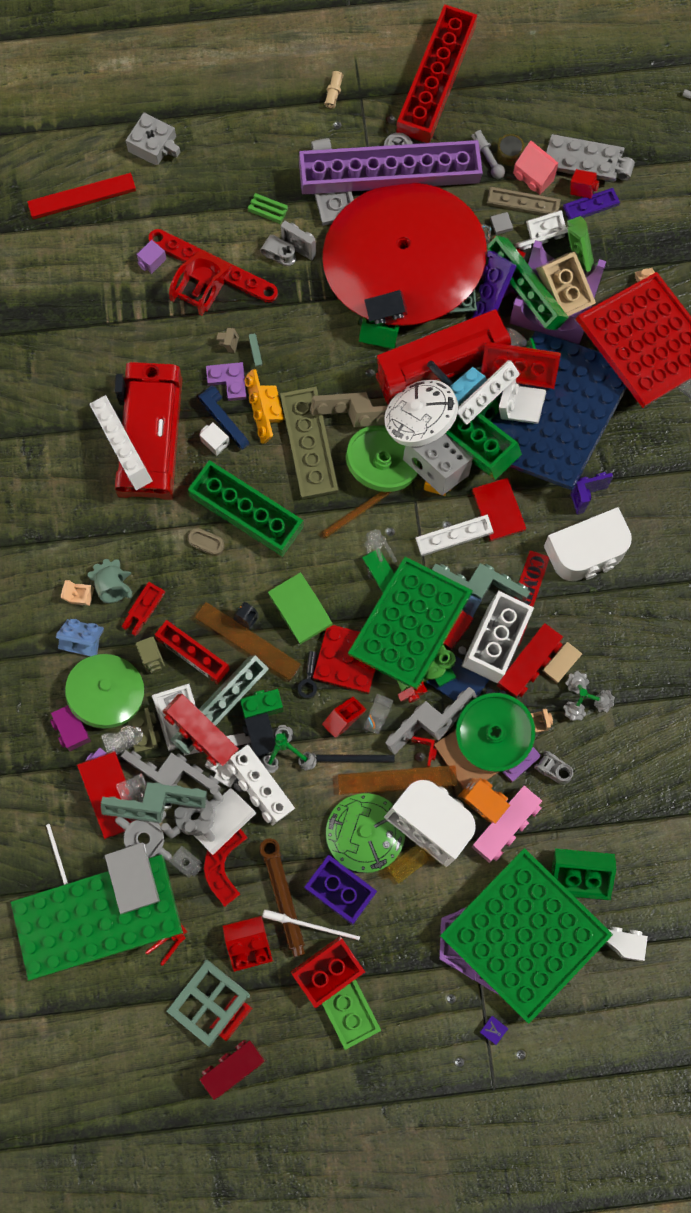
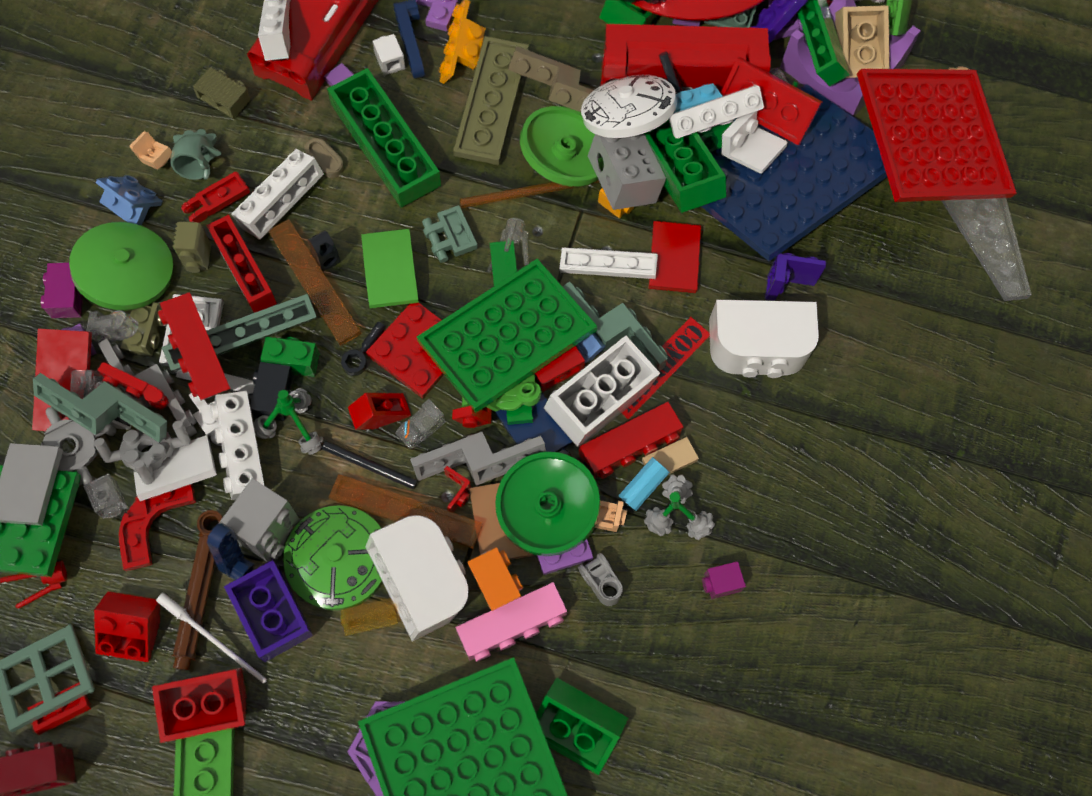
camera: 20 degrees right, 5 degrees down
none -> red hinge [97,362,169,409]
none -> olive brick [193,67,250,119]
none -> dark blue beam [207,522,255,580]
none -> light grey piece [219,478,301,562]
none -> white brick [231,149,324,239]
none -> medium lavender tile [324,63,354,86]
none -> sand green plate [422,205,478,263]
none -> medium azure axle [619,457,670,511]
none -> magenta brick [702,561,746,599]

